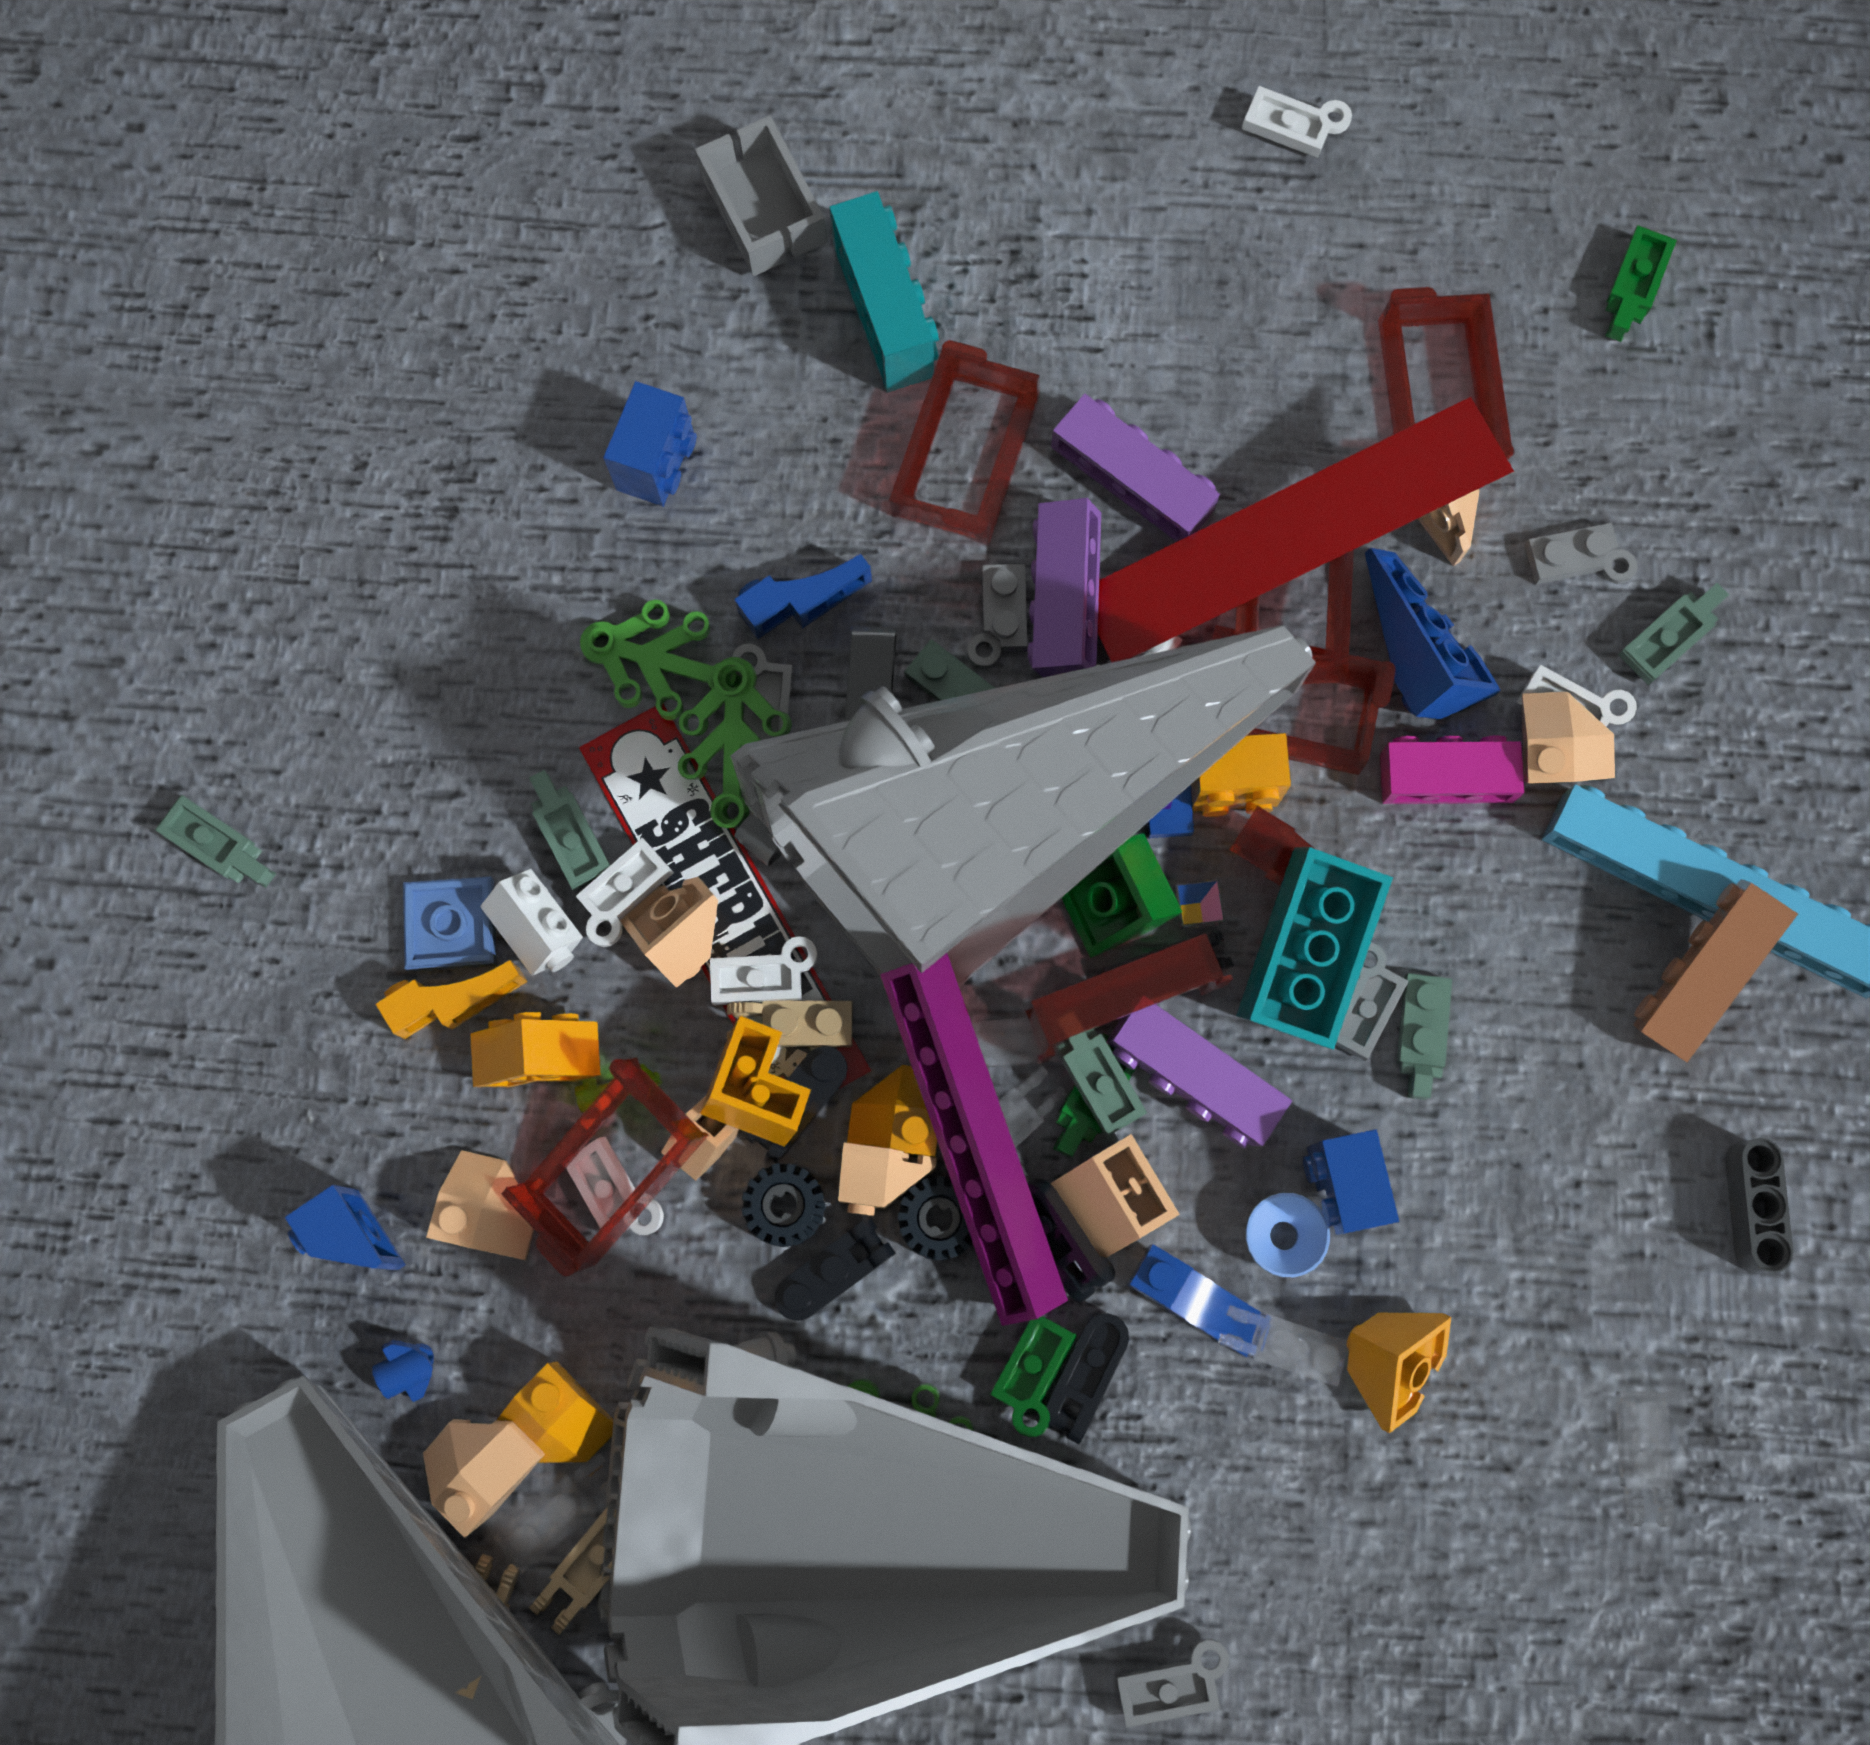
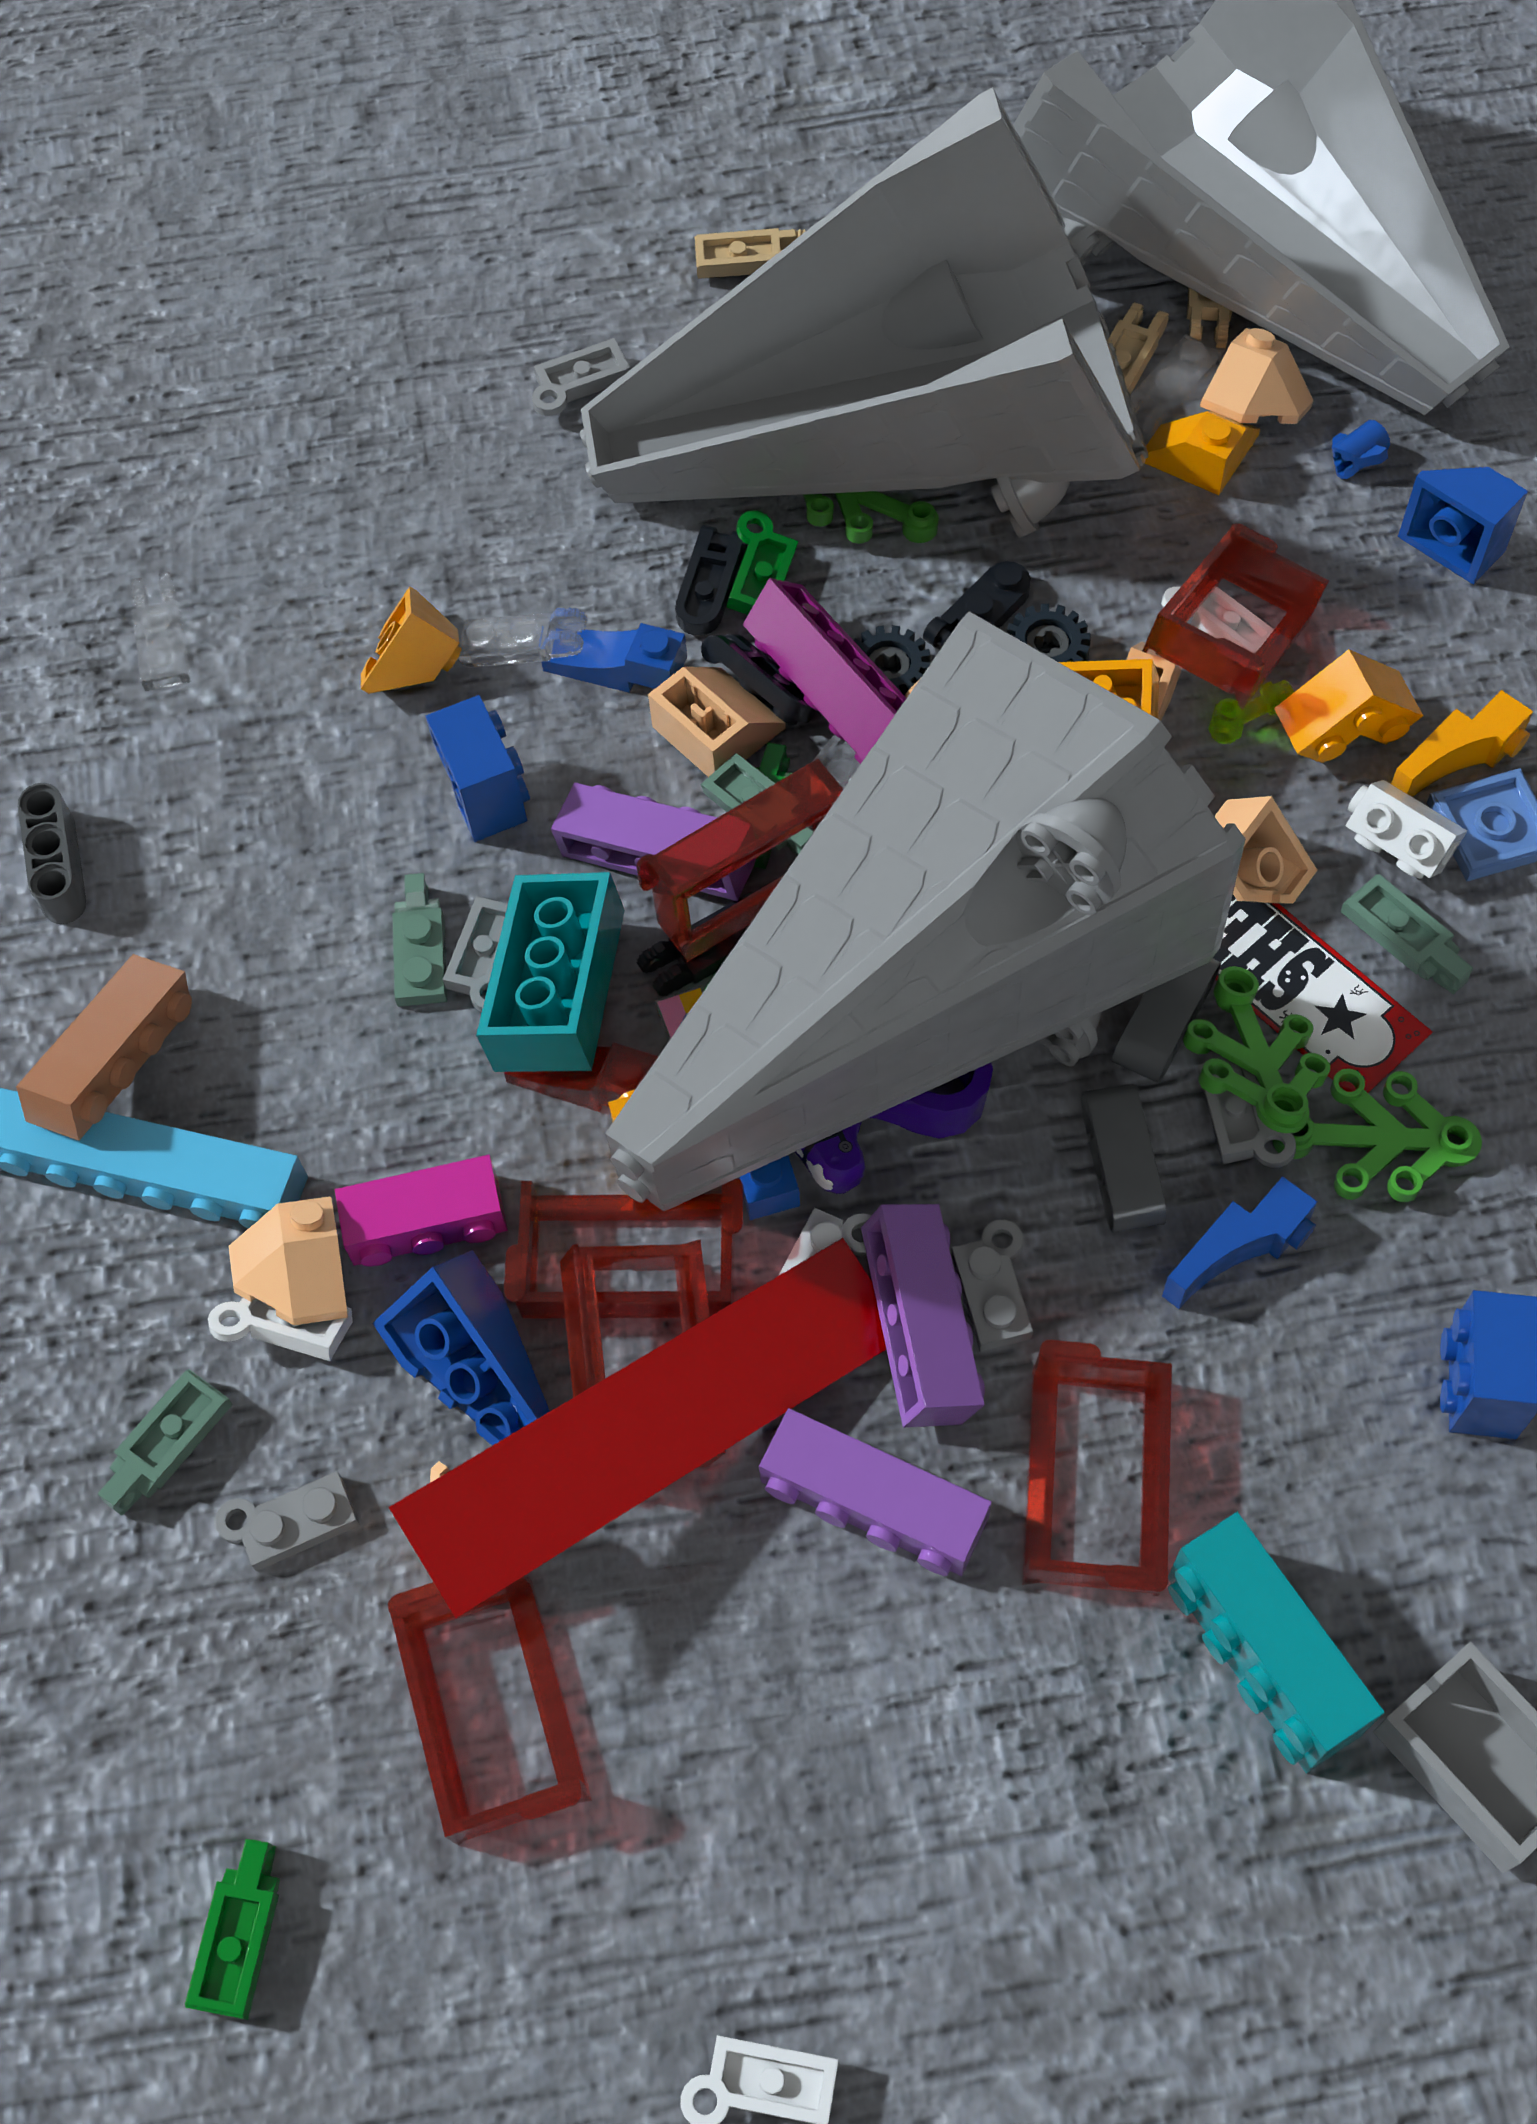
camera: 170 degrees right, 15 degrees down
light nougat slope [426,1150,538,1260] -> none
white hinge [576,838,674,947] -> none
sand green hinge [904,639,995,701] -> none
light blue piece [1245,1193,1330,1277] -> none

